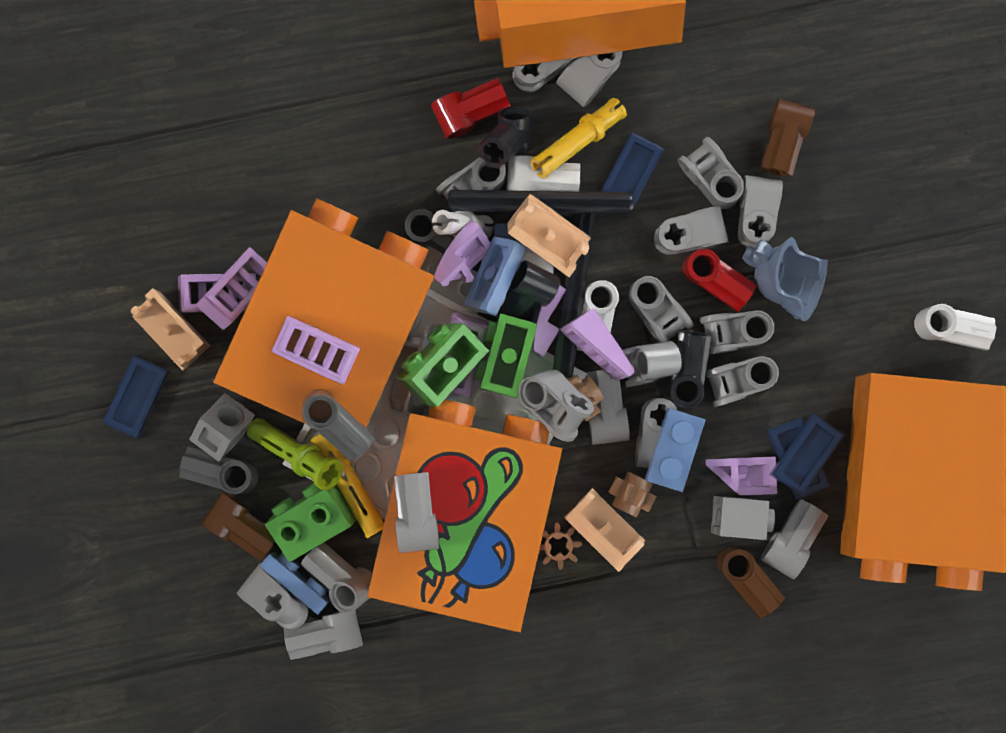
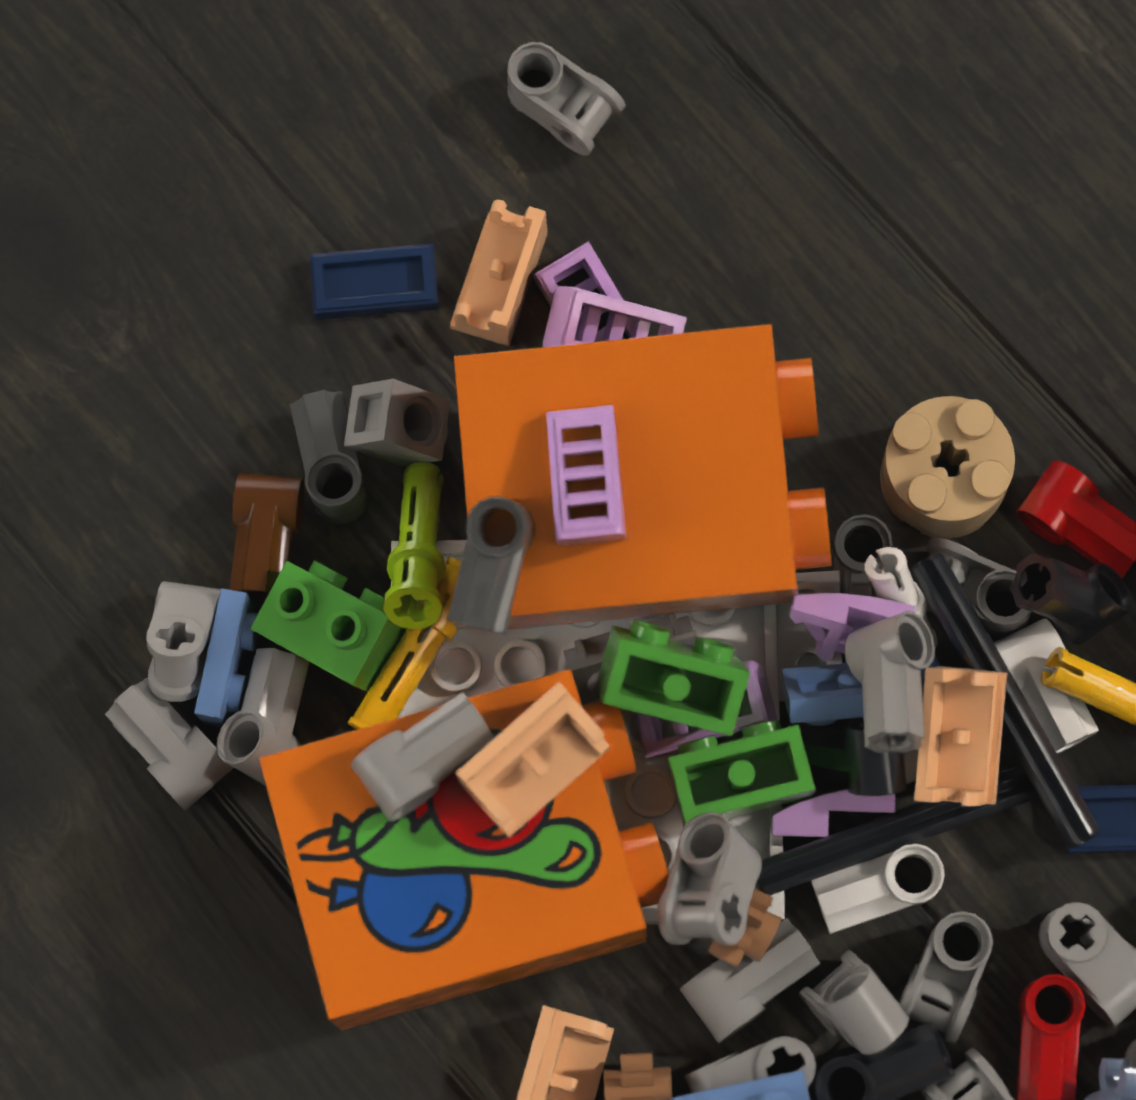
camera: 65 degrees right, 10 degrees down
medium nougat gear [539,522,582,570] -> none
lavender slope [560,309,635,381] -> none
none -> light nougat hinge [456,682,610,838]
none -> light grey piece [508,42,626,156]
none -> light grey piece [845,611,935,753]
none -> tan brick [880,396,1015,539]

